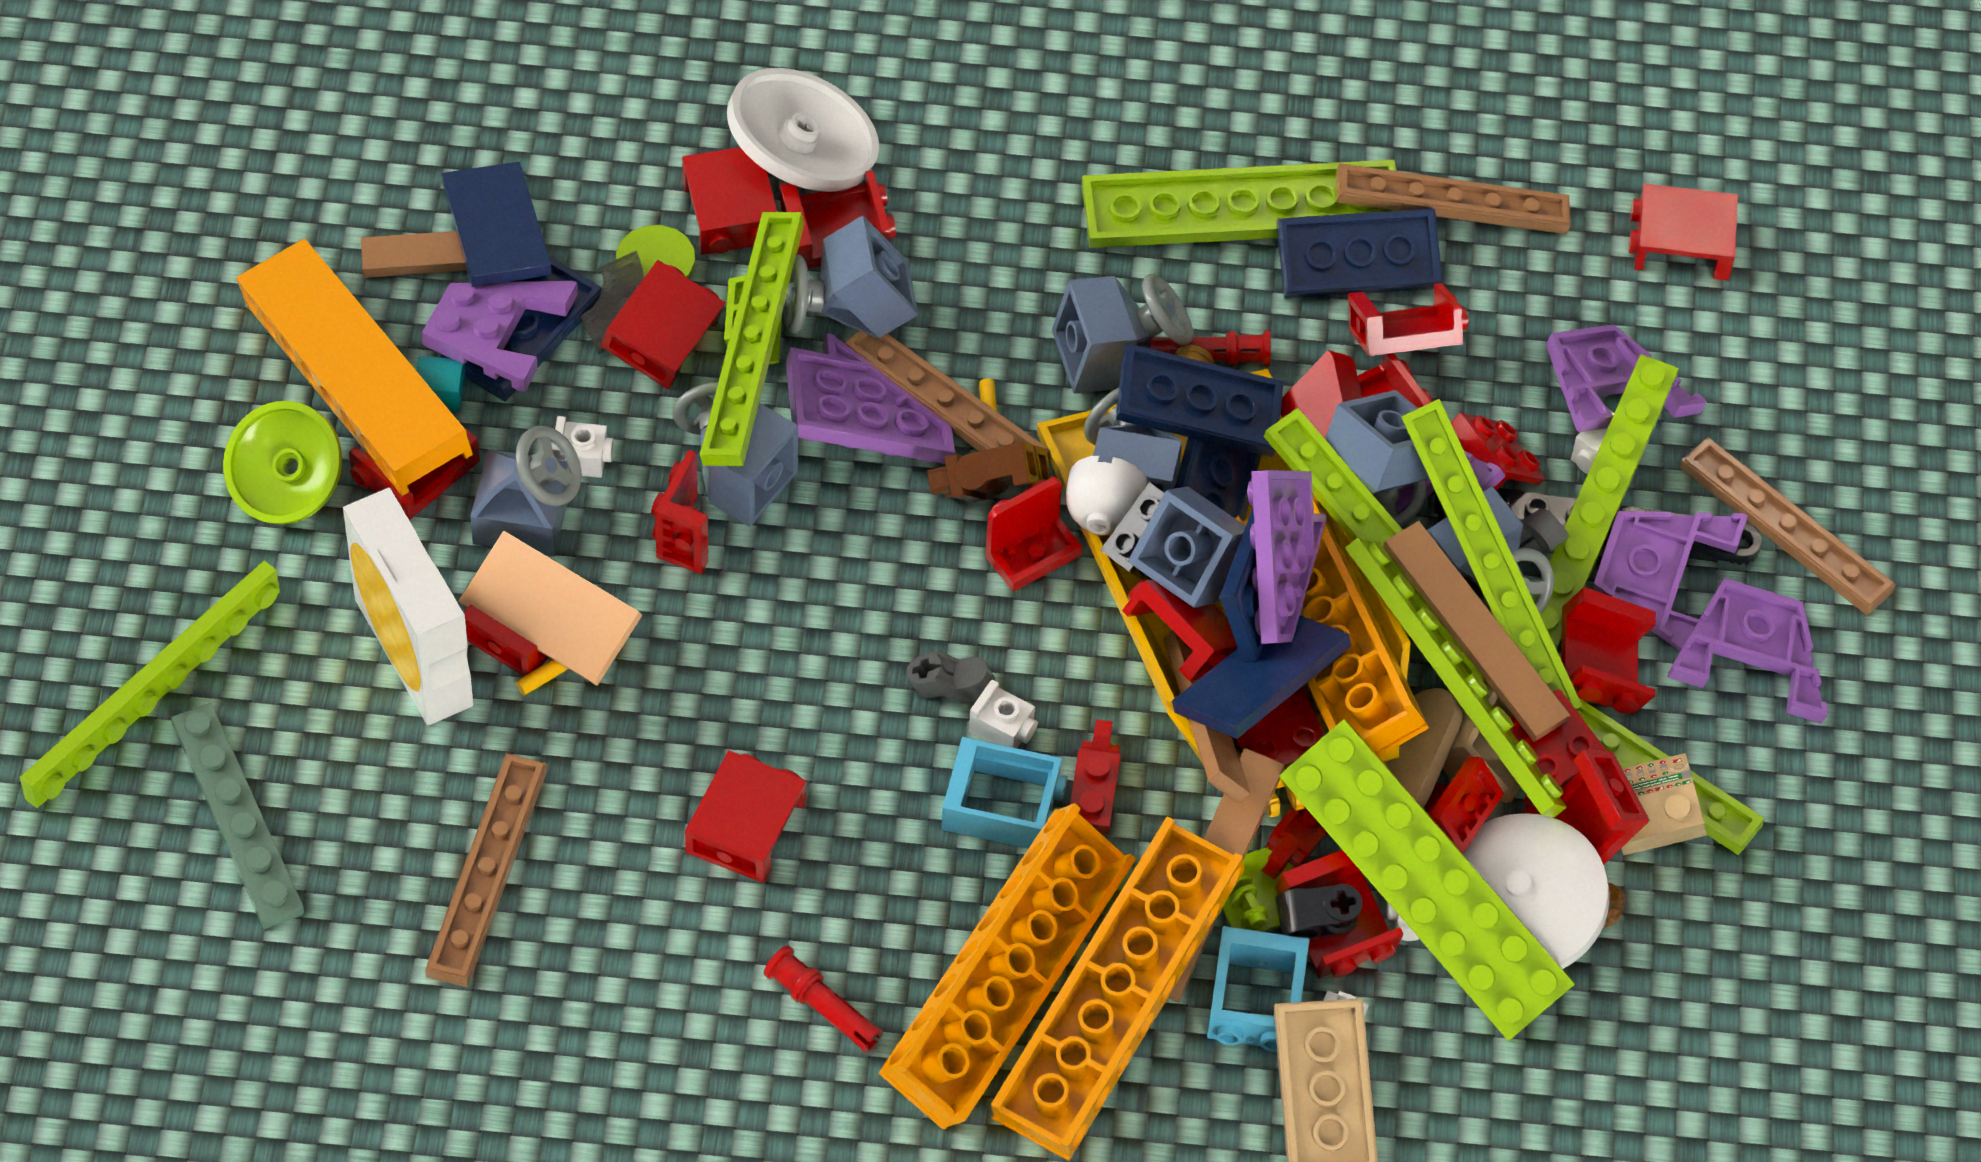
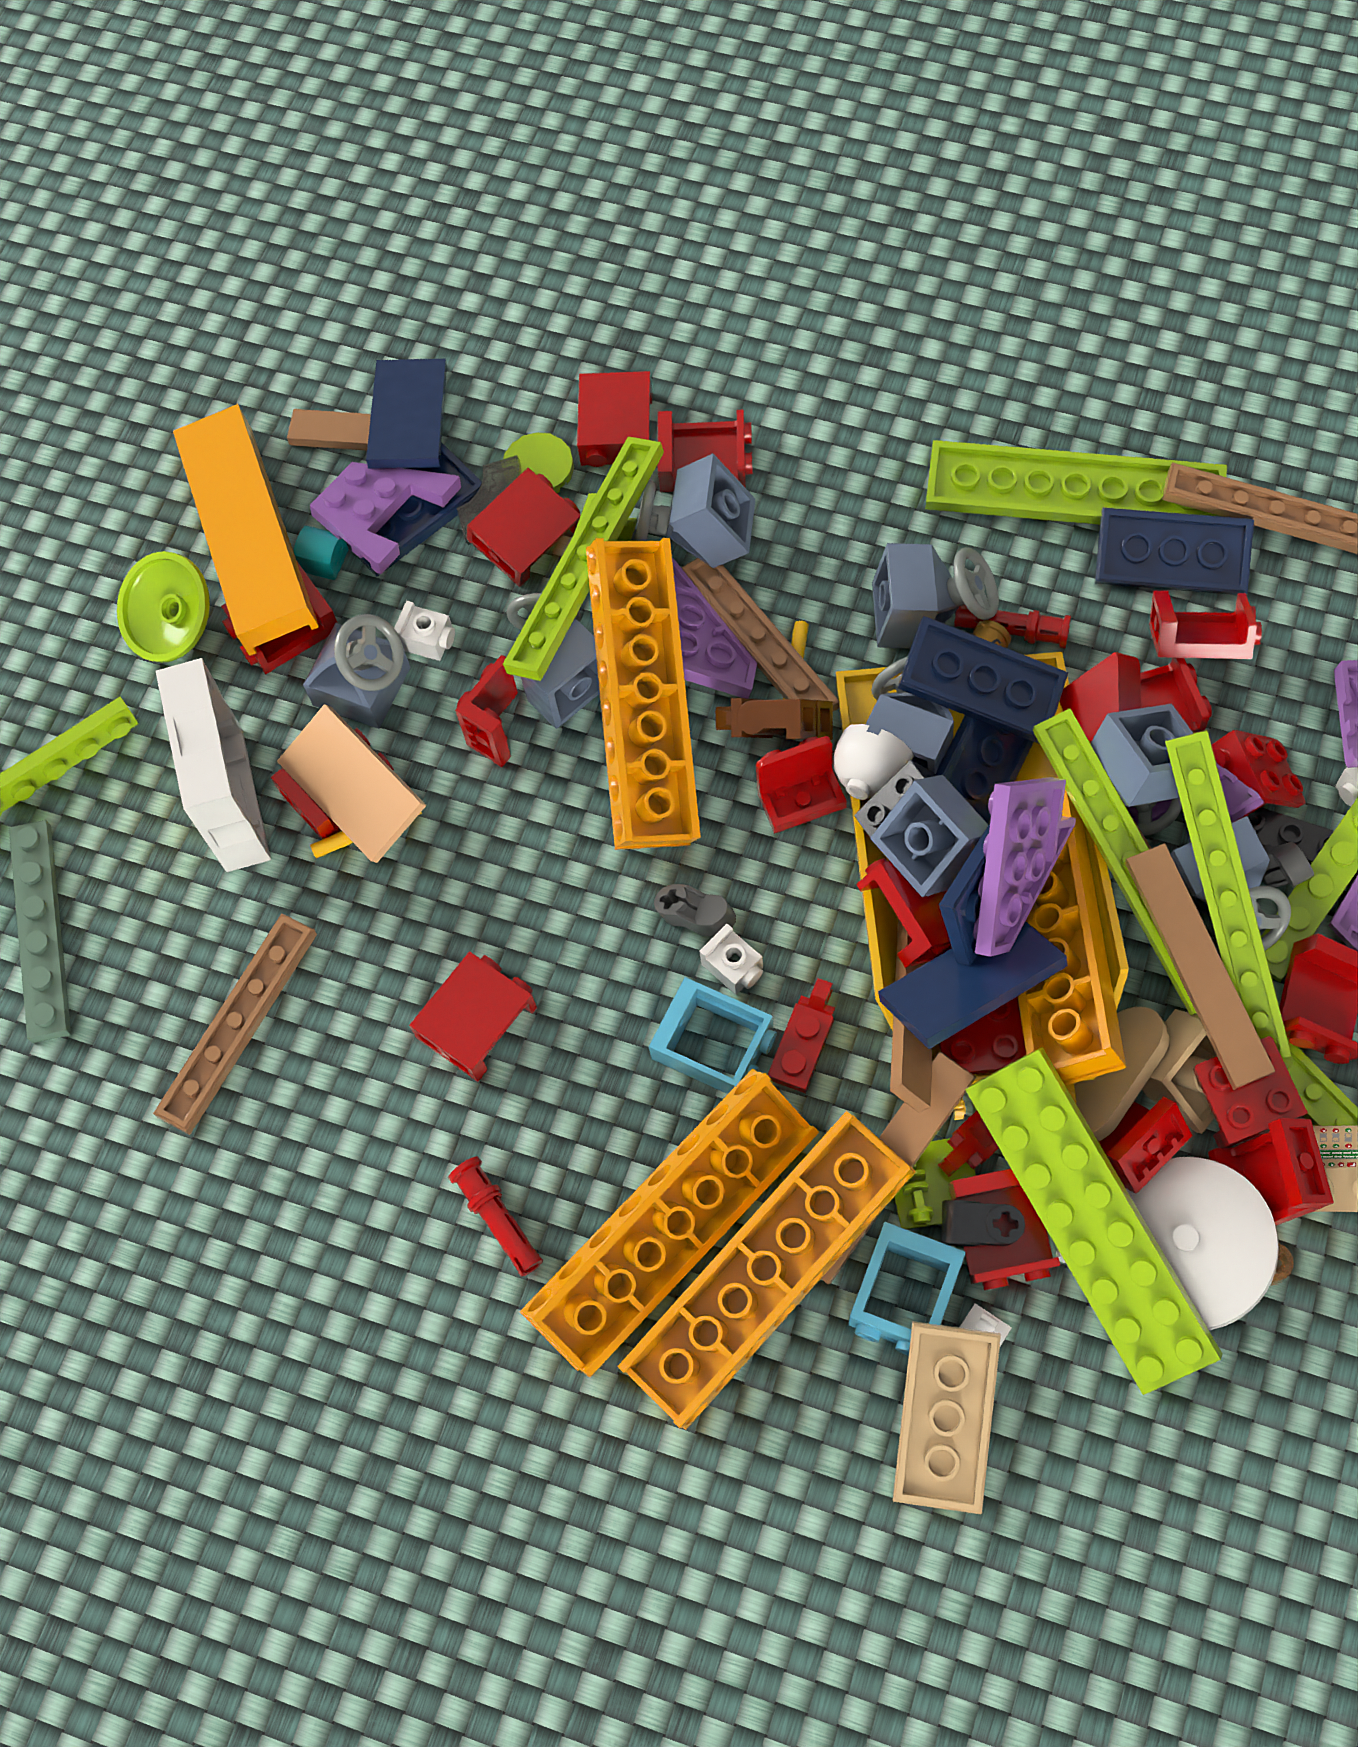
camera: 25 degrees right, 10 degrees up
white dish [727,68,879,192] -> none
lime plate [1345,537,1567,818] -> none
none -> light orange tile [586,538,701,850]

